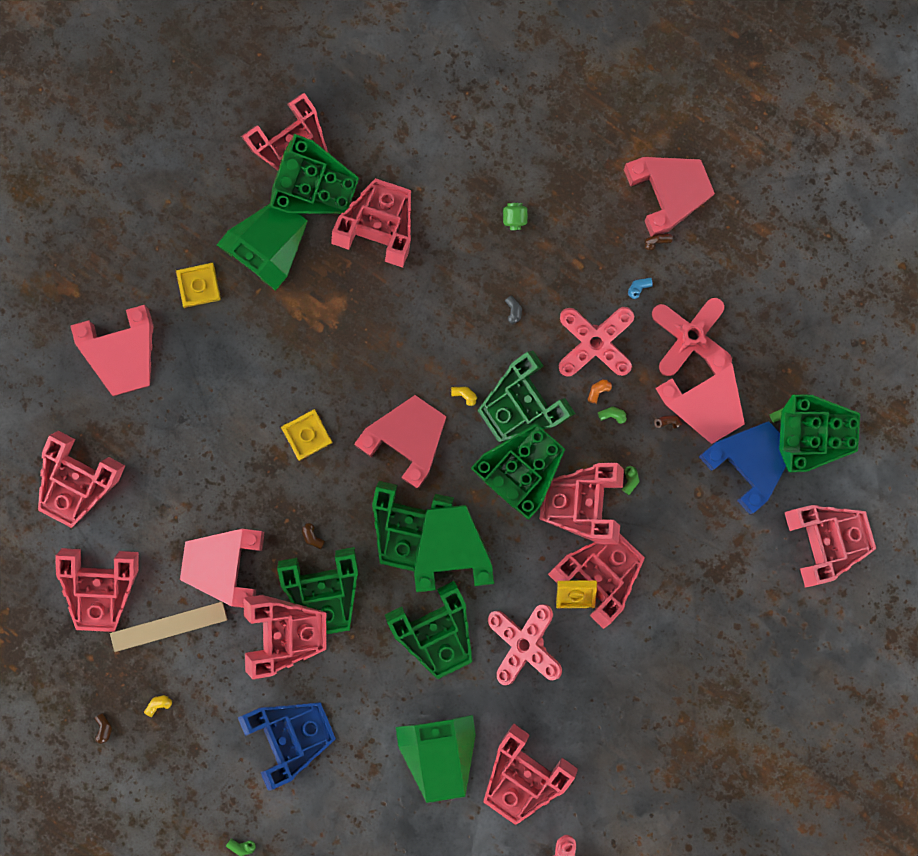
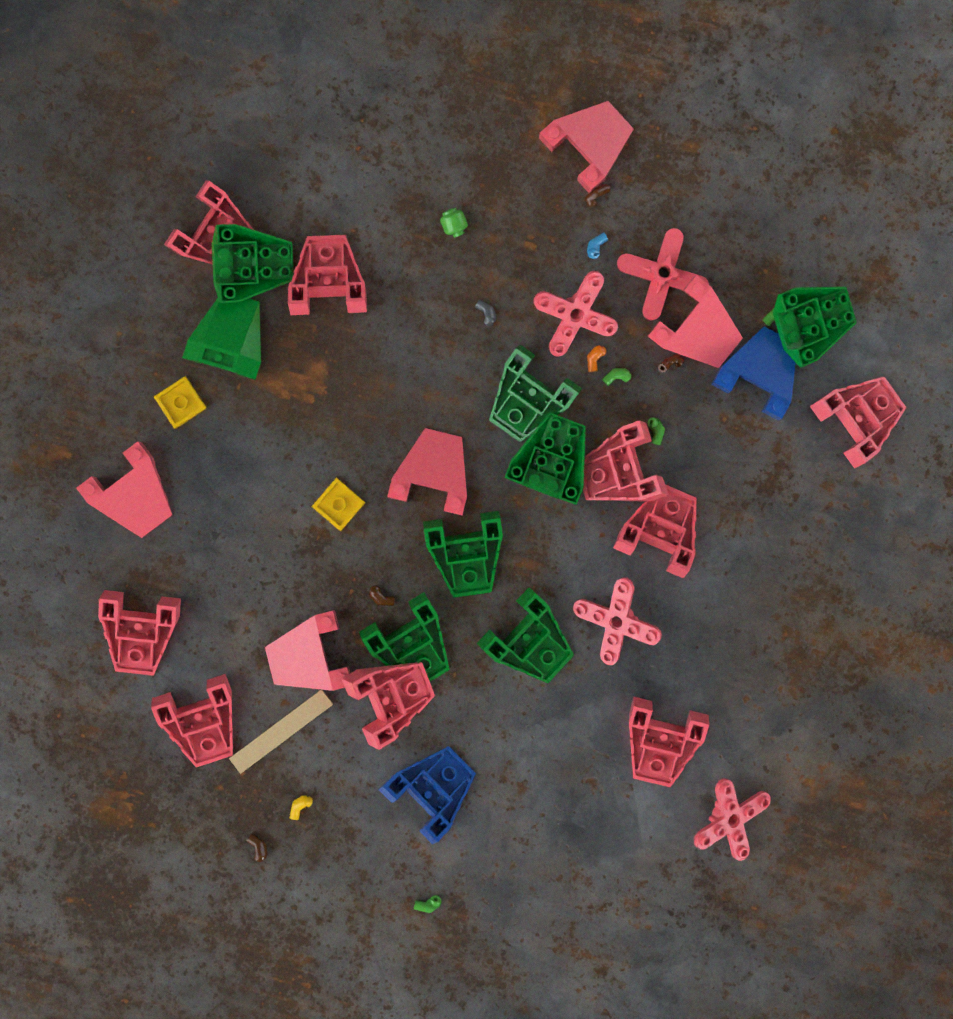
camera: 25 degrees left, 5 degrees up
green wedge [396,715,476,803] -> none
green wedge [414,505,494,592] -> none
yellow arm [451,387,477,406] -> none
yellow tile [556,580,597,608] -> none

